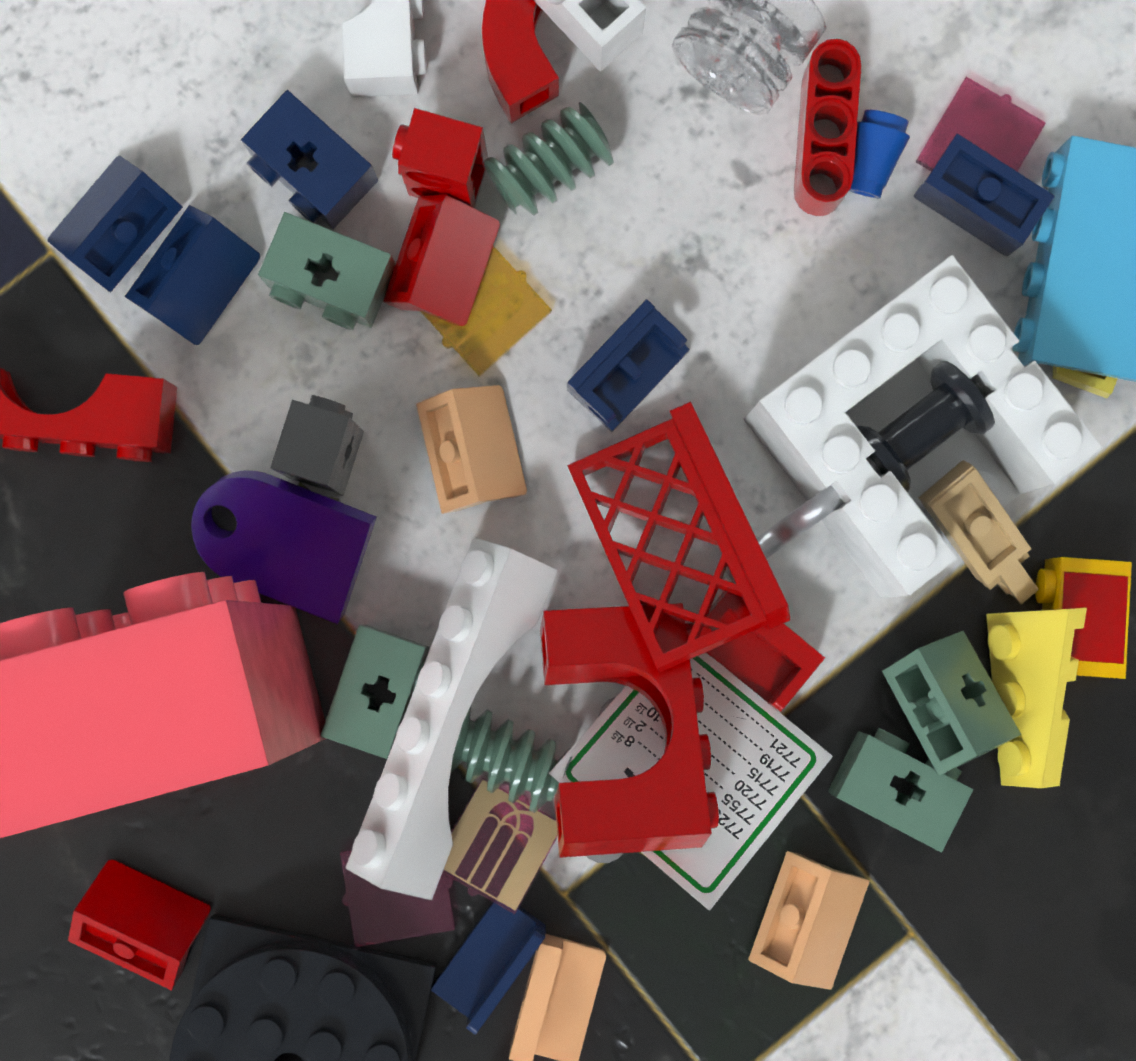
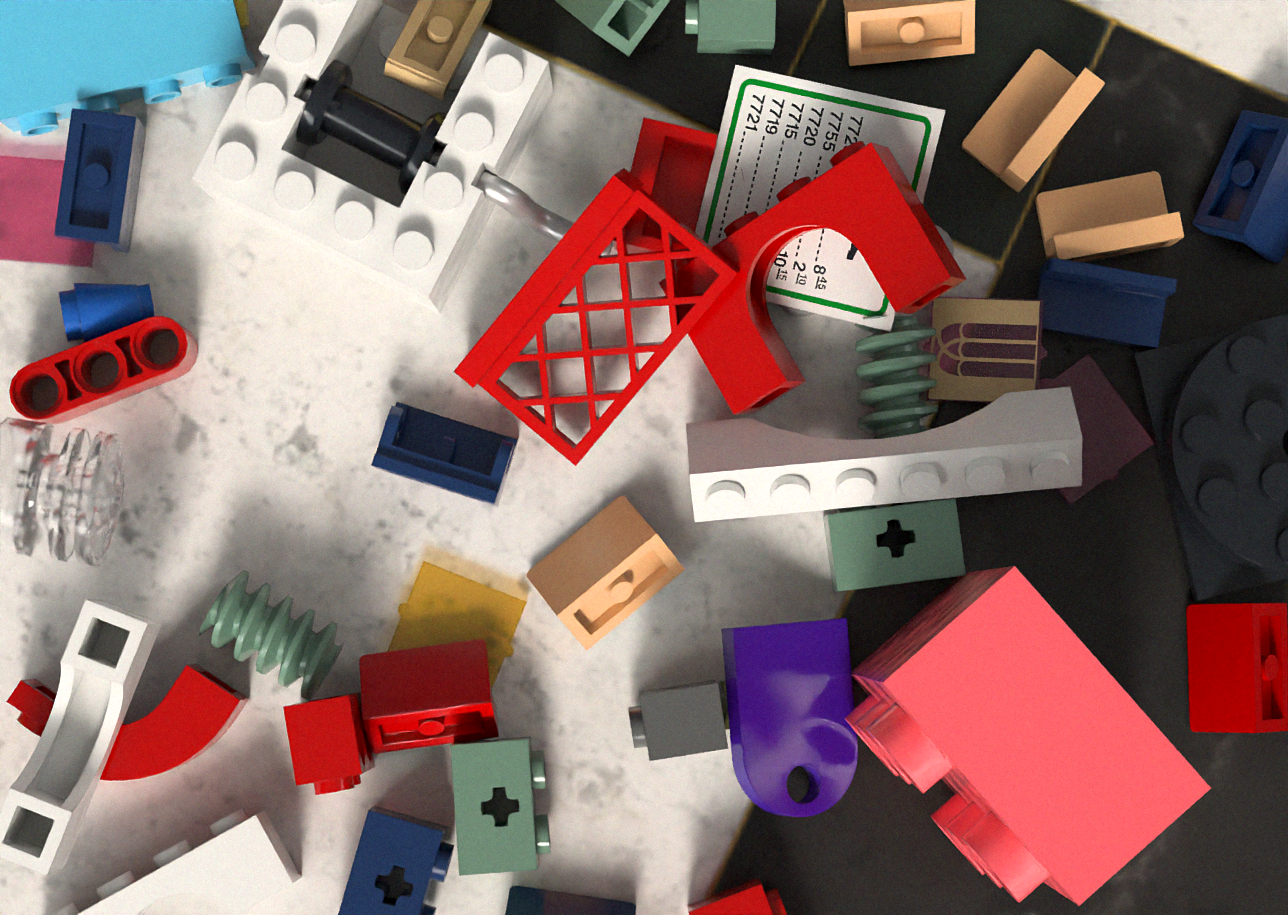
camera: 115 degrees left, 0 degrees up
none -> light nougat panel [961,49,1105,193]

